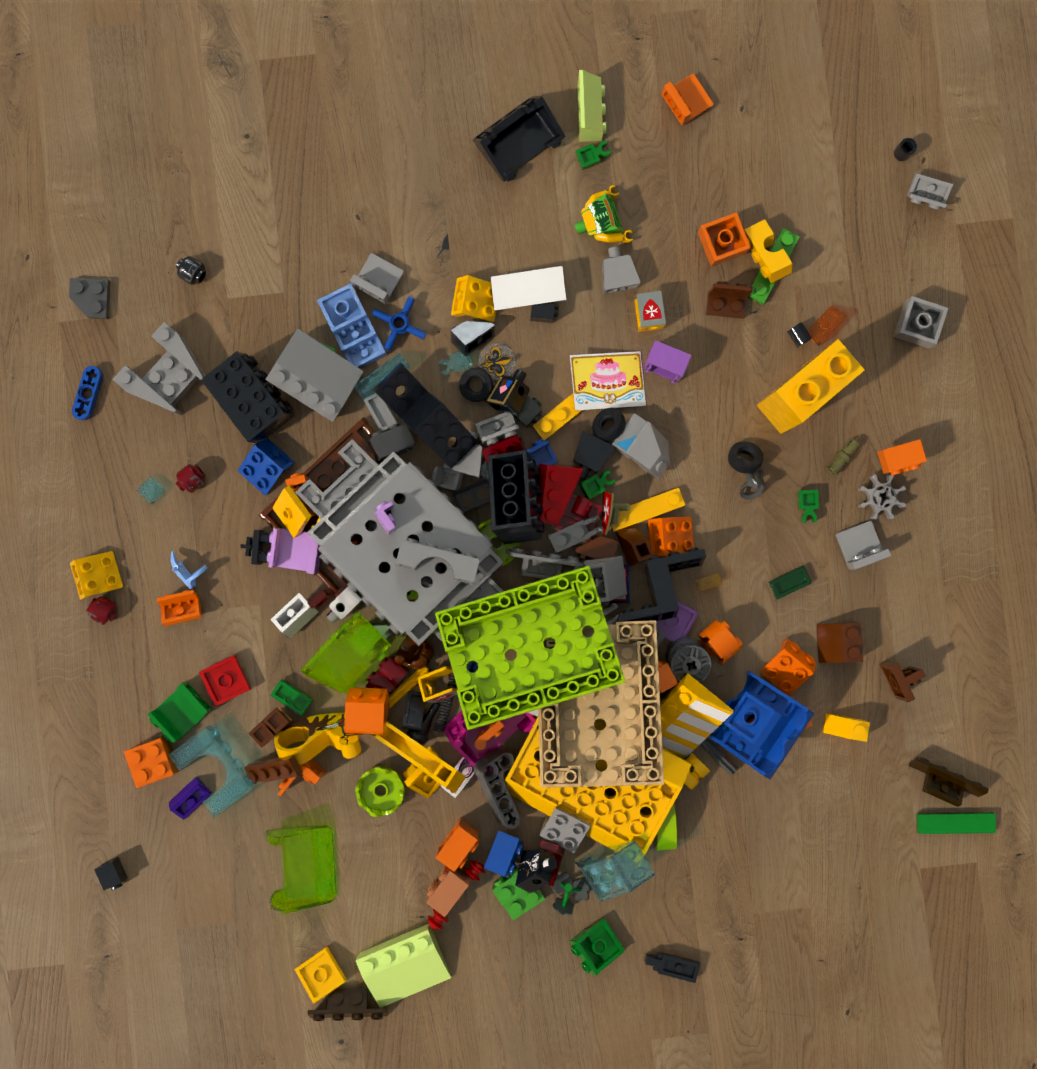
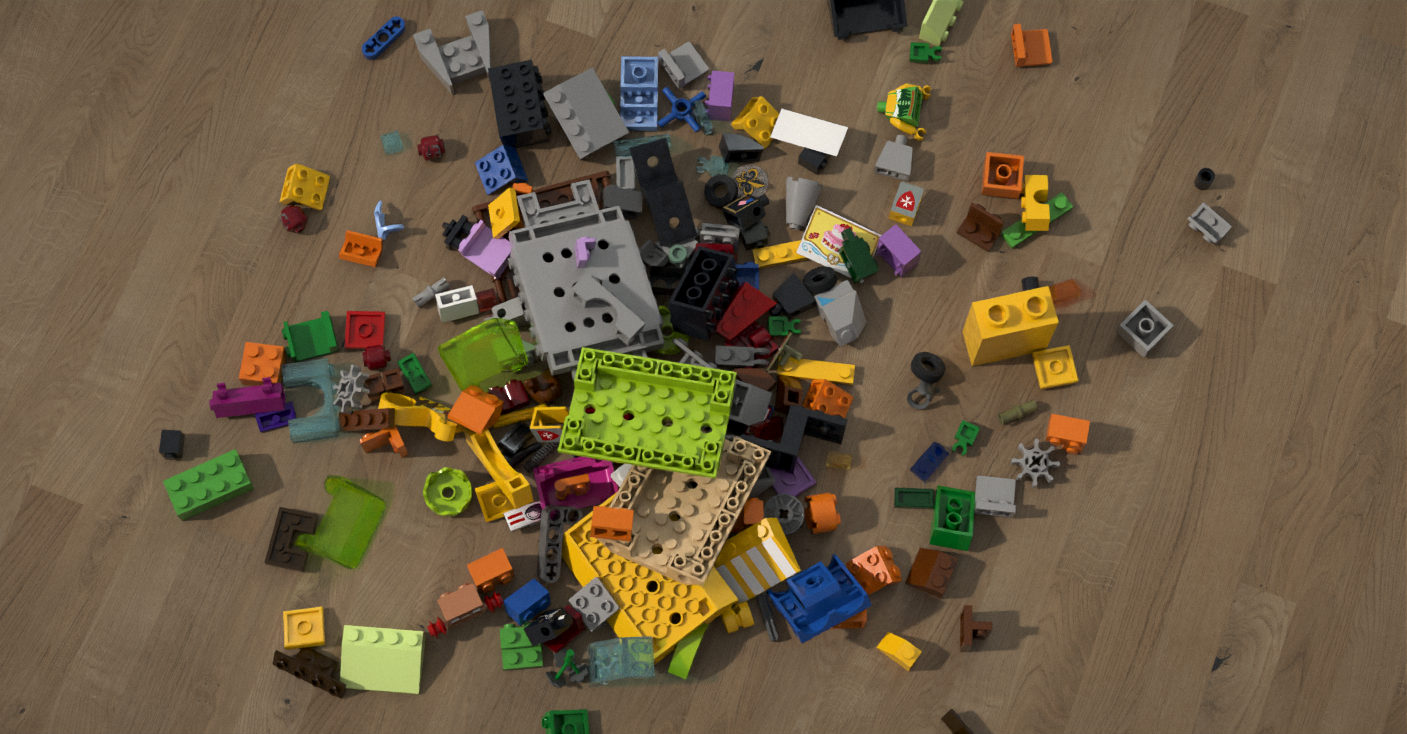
camera: 30 degrees right, 15 degrees down
none -> bright green brick [163,449,254,521]
none -> magenta brick [209,377,286,418]
none -> dark brown plate [264,507,319,573]
none -> light grey gear [333,365,370,414]
none -> dark red head [362,345,391,371]
none -> light grey pin [412,277,450,308]
none -> orange brick [590,506,634,542]
none -> sand green tile [669,245,688,265]
none -> clear light blue plate [692,100,713,135]
none -> medium lavender container [705,71,734,121]
none -> clear red tile [750,416,784,440]
none -> light grey cone [786,177,823,230]
none -> dark green hinge [838,228,879,284]
none -> clear blue plate [910,441,950,483]
none -> green slope [929,485,975,551]
none -> yellow plate [1032,345,1079,390]

